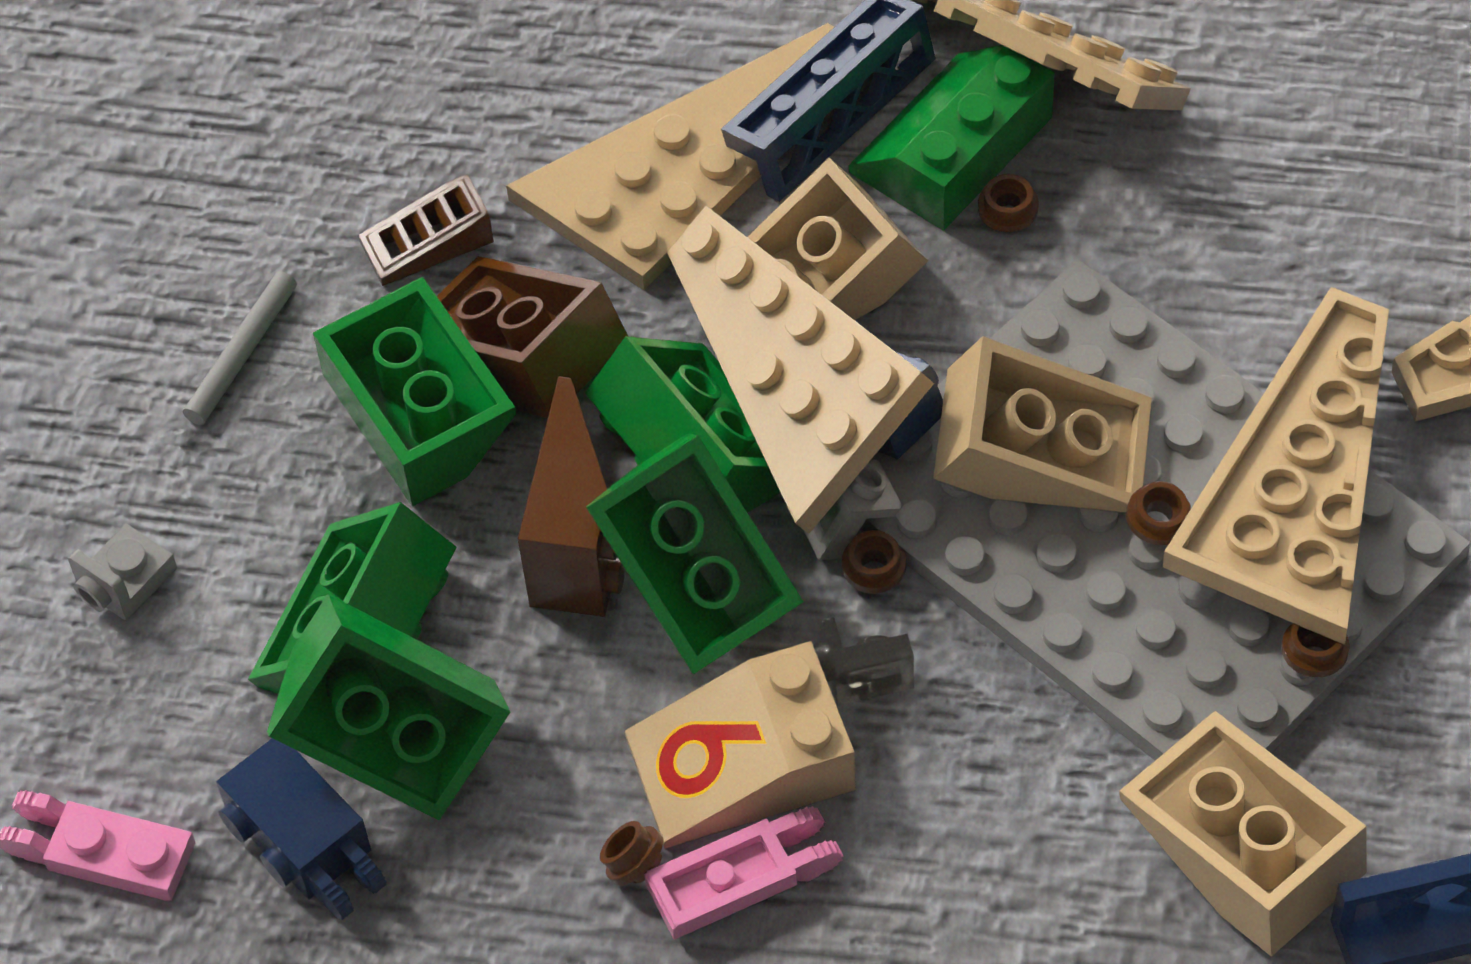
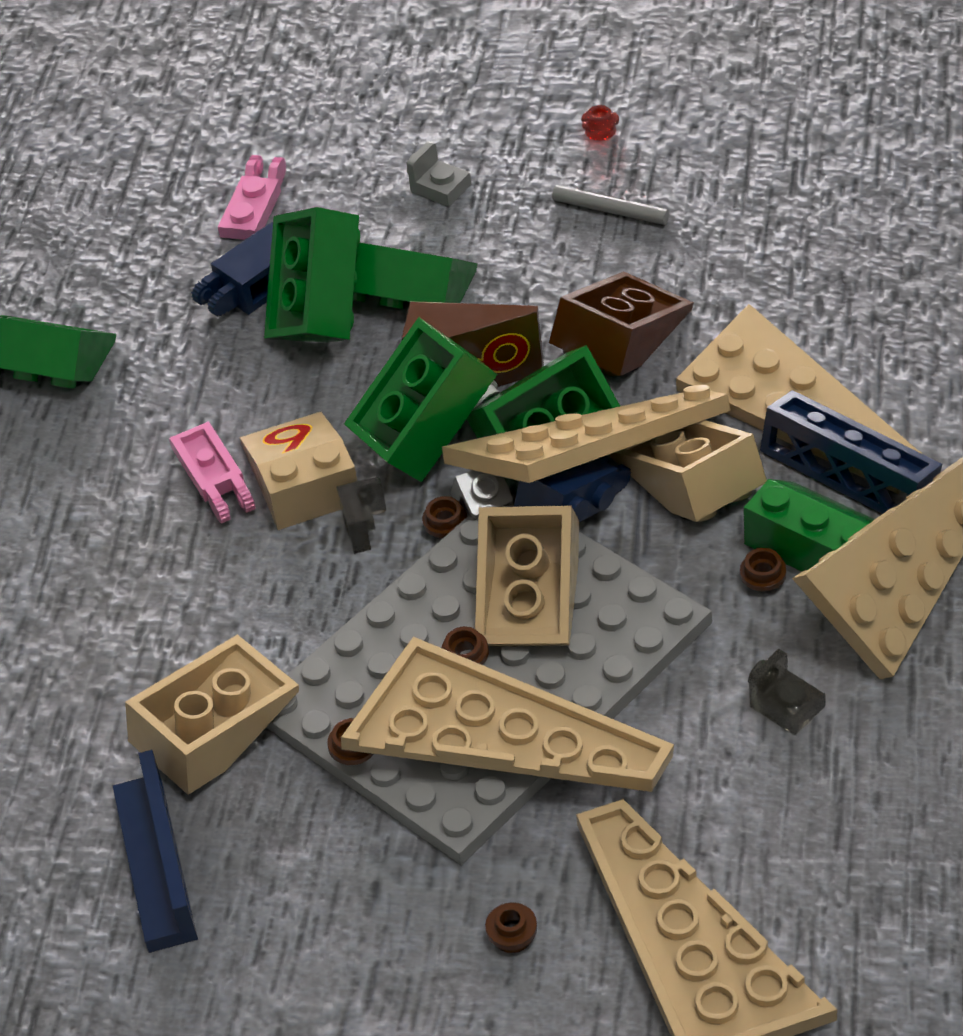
camera: 90 degrees right, 10 degrees down
green slope [313,277,516,507] -> none
reddish brown slope [358,174,494,286] -> none
reddish brown plate [600,821,664,886] -> none
none -> clear red plate [581,105,619,141]
none -> clear smoke bracket [748,649,826,735]

